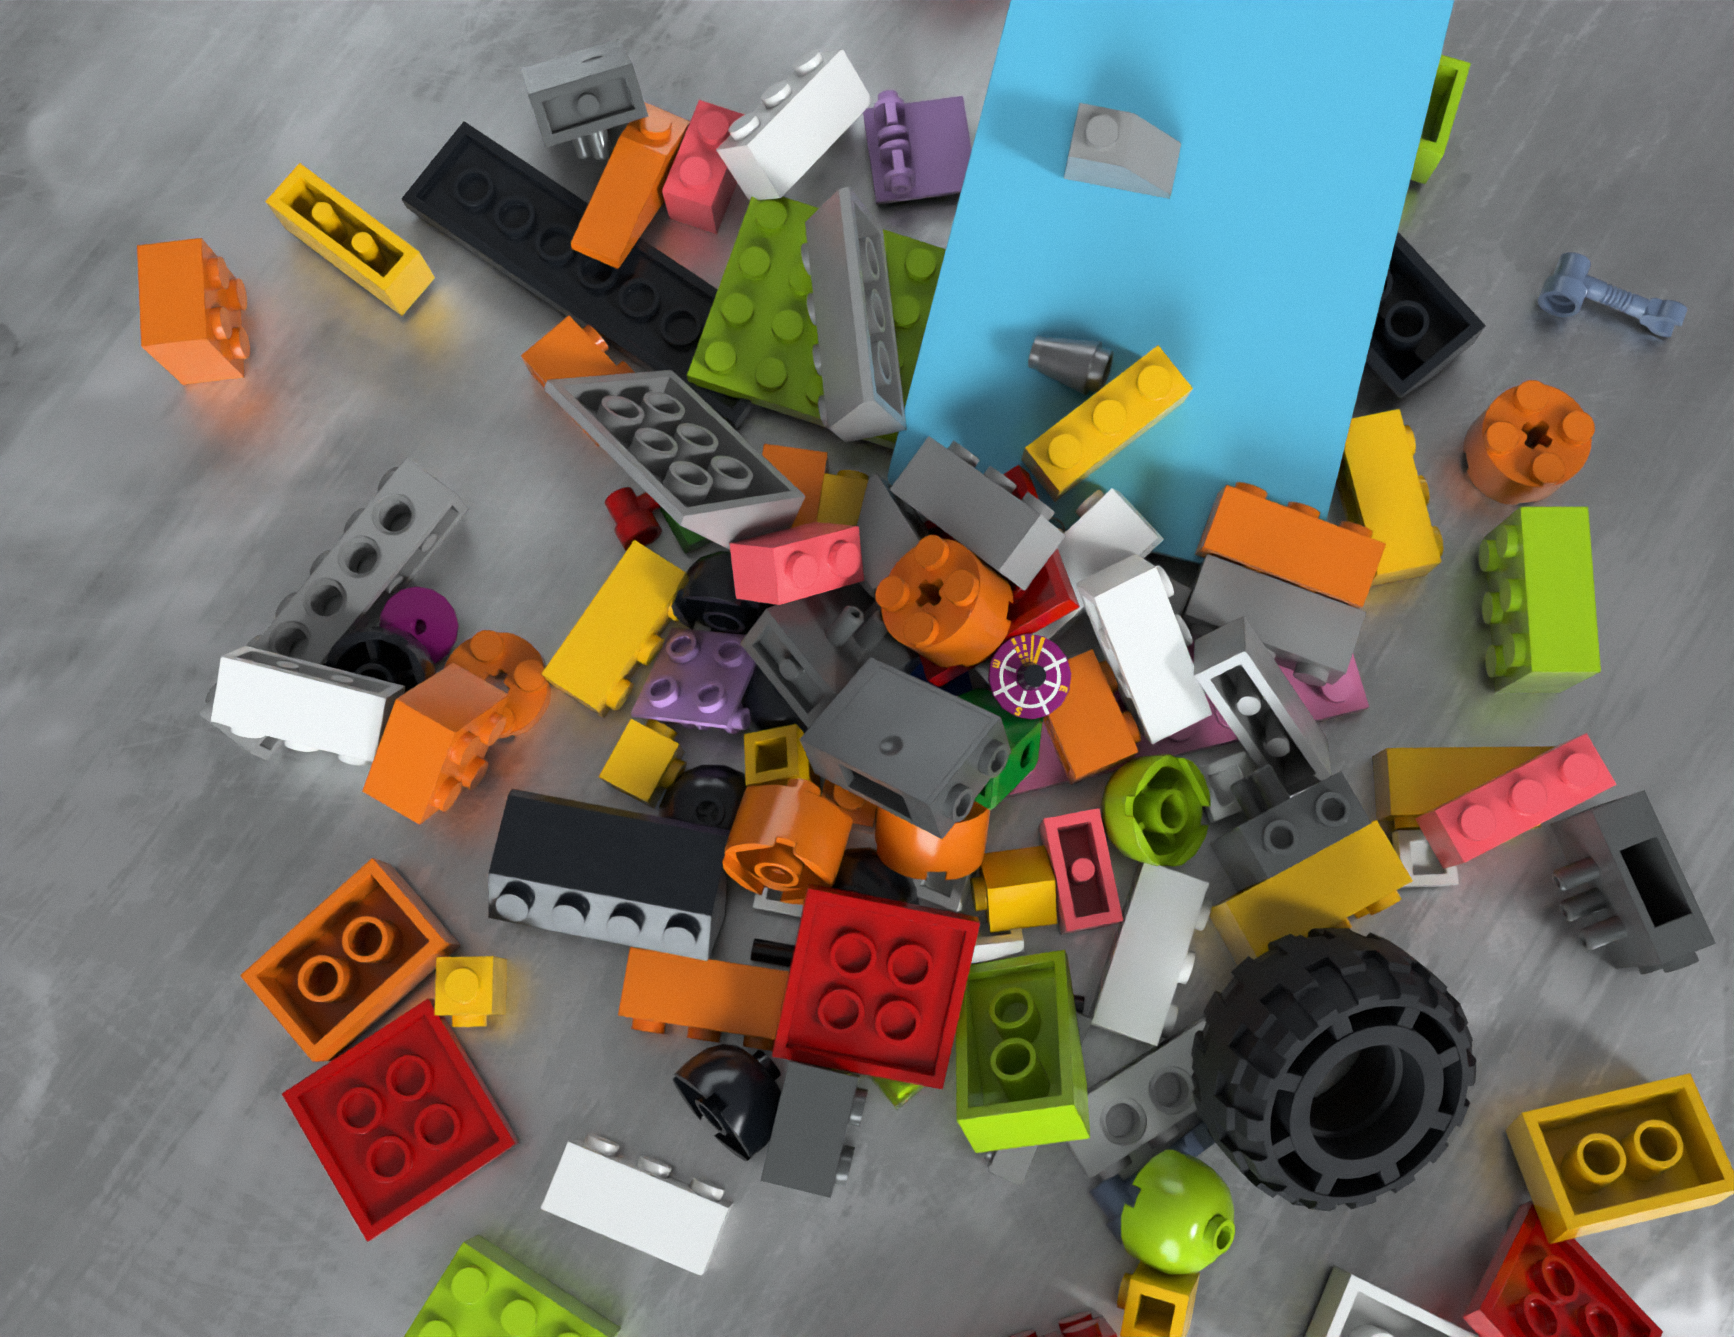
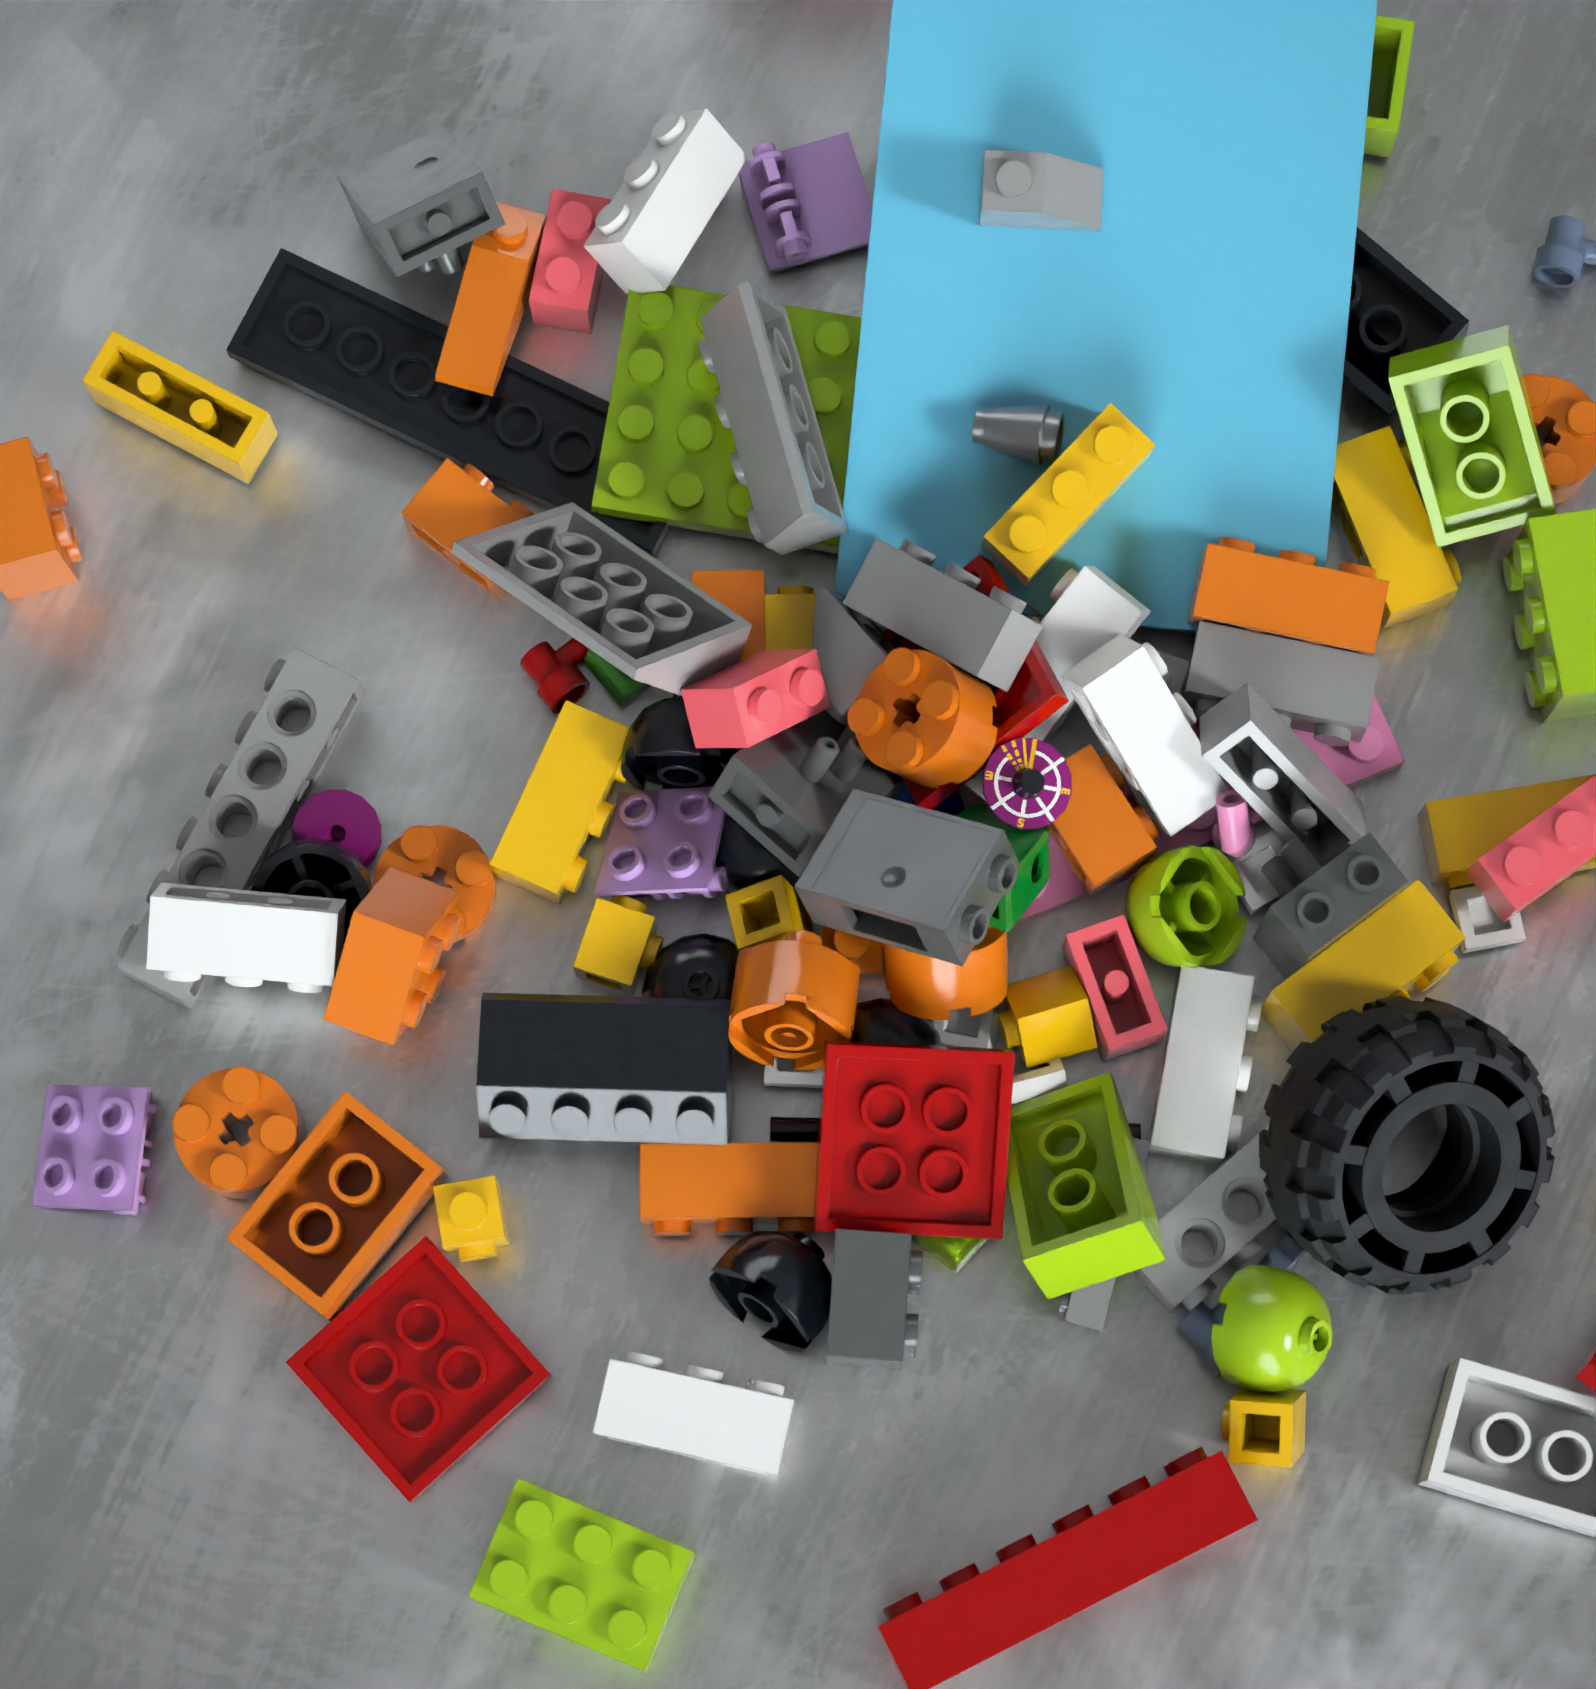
camera: 10 degrees left, 0 degrees up
none -> lavender hinge [32,1085,157,1215]
none -> orange brick [172,1066,306,1199]
none -> bright pink arm [1212,790,1256,857]
none -> lime slope [1388,325,1557,547]

